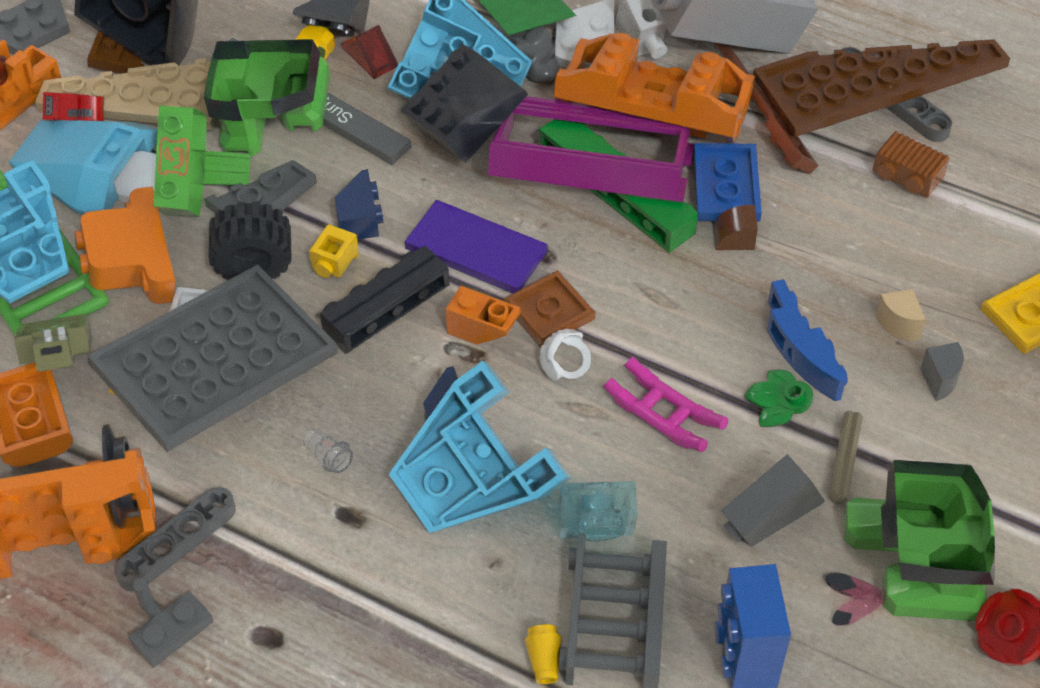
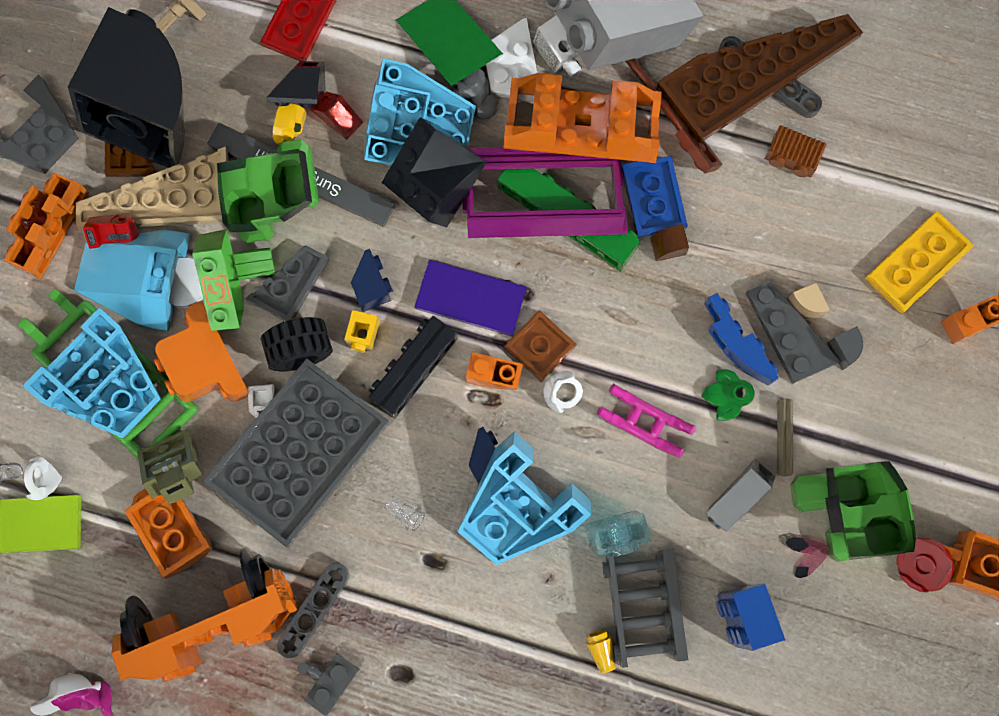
camera: 10 degrees left, 25 degrees up
none -> dark grey wing [746,281,841,384]

